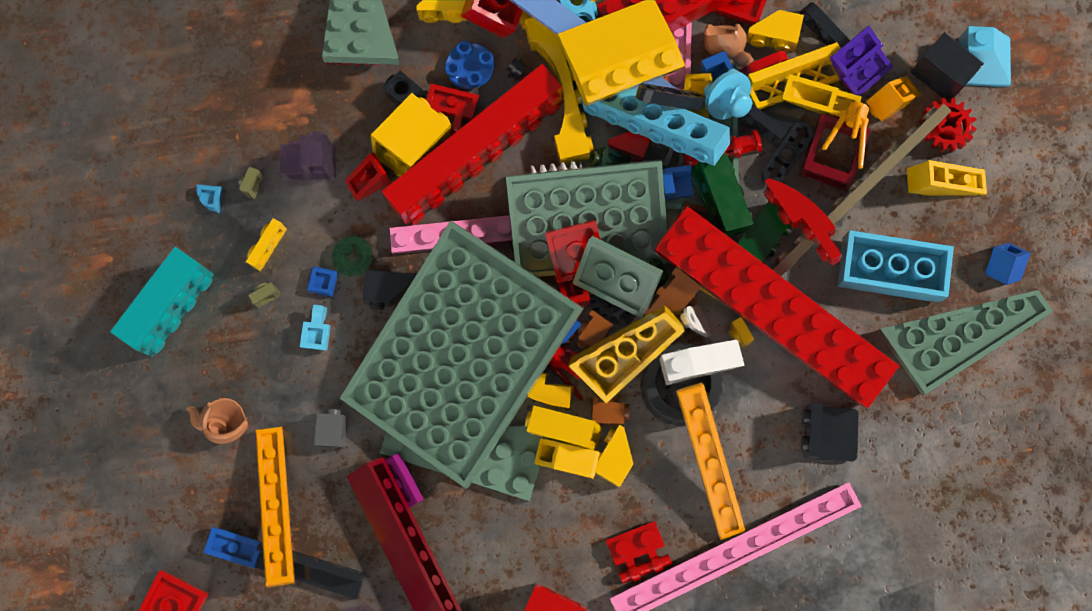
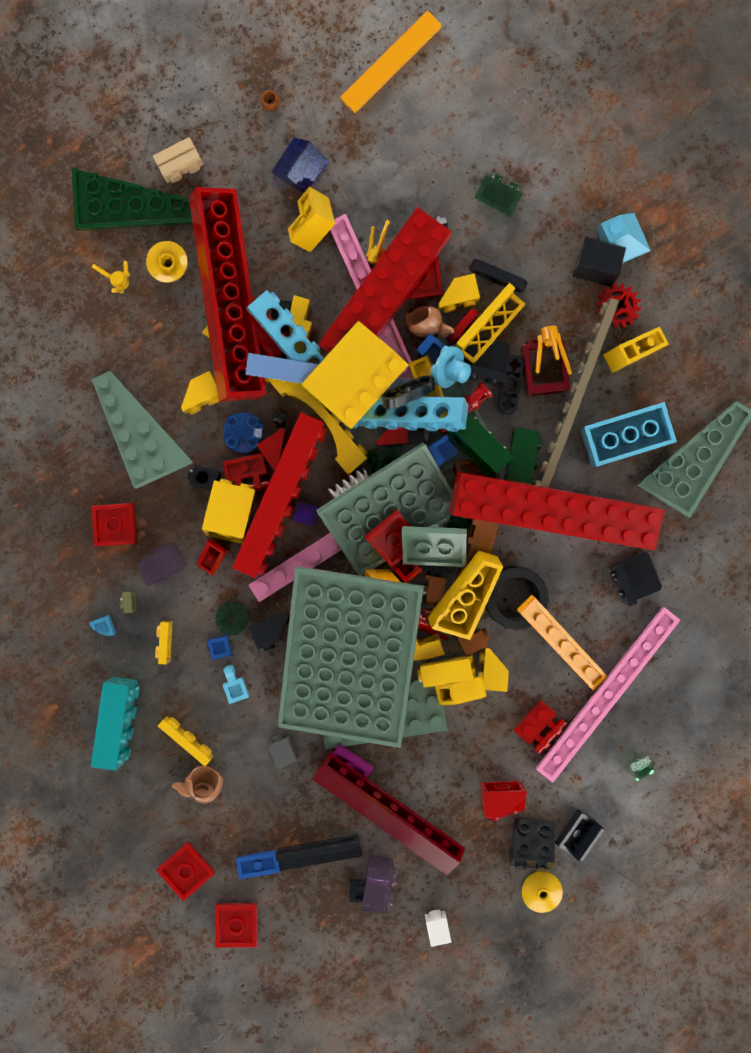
camera: 30 degrees left, 10 degrees up
olive plate [248,282,281,308] -> none
light orange tile [255,427,295,587] -> none
white slope [659,340,744,385] -> none
white piece [681,306,711,338] -> none
yellow plate [729,317,754,348] -> none
red slope [763,178,842,267] -> none
yellow slope [782,74,862,117] -> none
dark purple slope [830,26,894,96] -> none
light orange slope [866,75,922,121] -> none
blue panel [986,242,1030,285] -> none
none -> red plate [91,503,137,547]
none -> red plate [156,841,216,901]
none -> yellow plate [158,716,213,766]
none -> red slope [257,429,287,470]
none -> dark purple plate [293,501,318,526]

